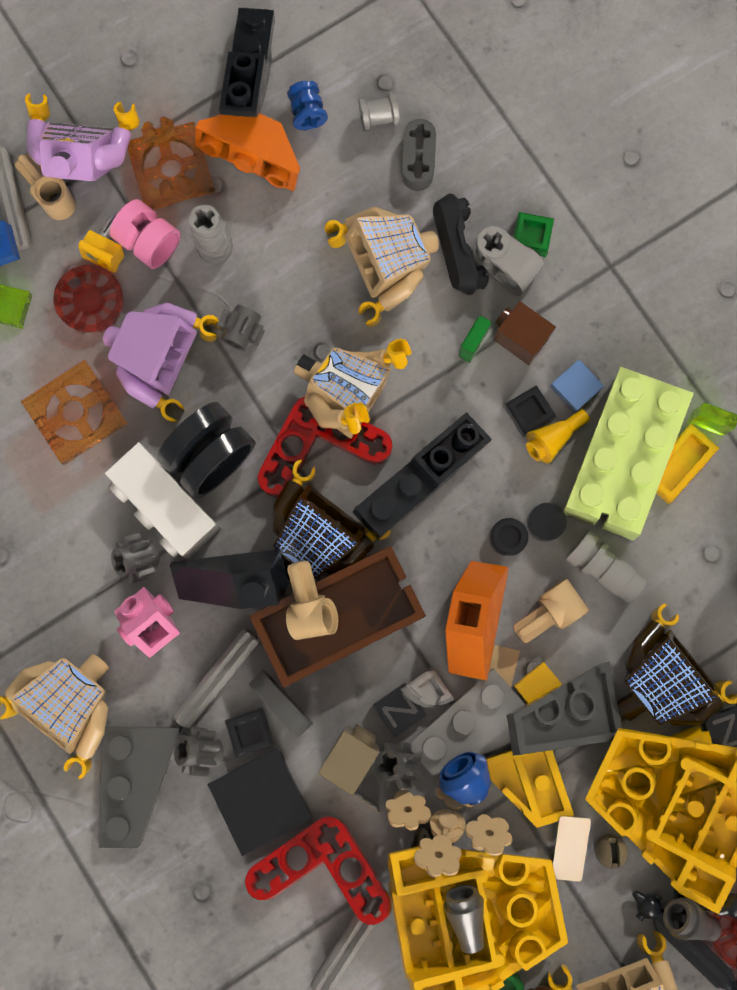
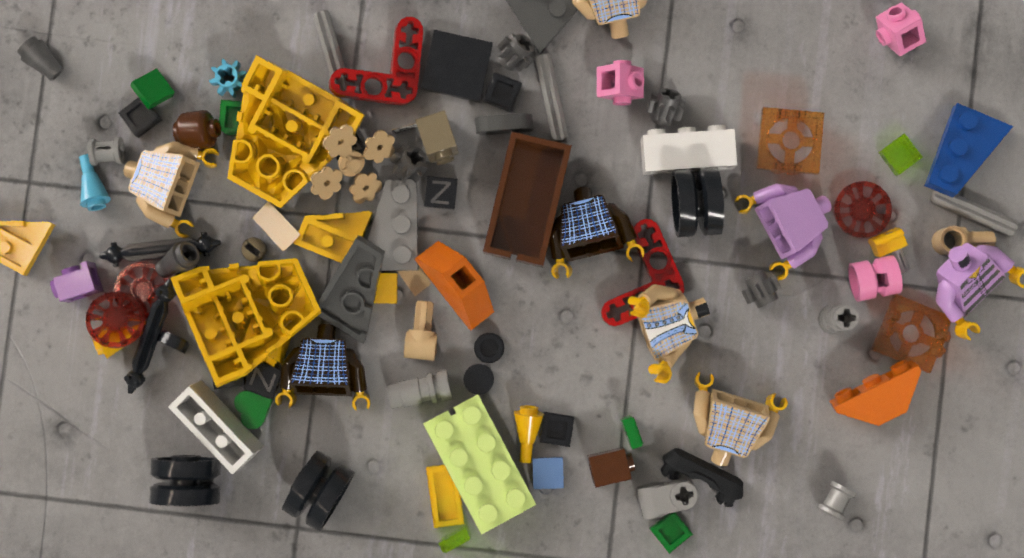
camera: 130 degrees right, 5 degrees up
black slope [169,549,289,609] -> none
black slope [219,8,275,117] -> none
tan axle [286,561,339,640] -> none
blue bush [287,81,328,131] -> none
black slope [352,412,492,540] -> none
light grey tile [400,667,454,708] -> none
dark grey beam [402,119,436,191] -> none
blue cone [439,752,491,805] -> none
flat silver cone [443,885,485,953] -> none

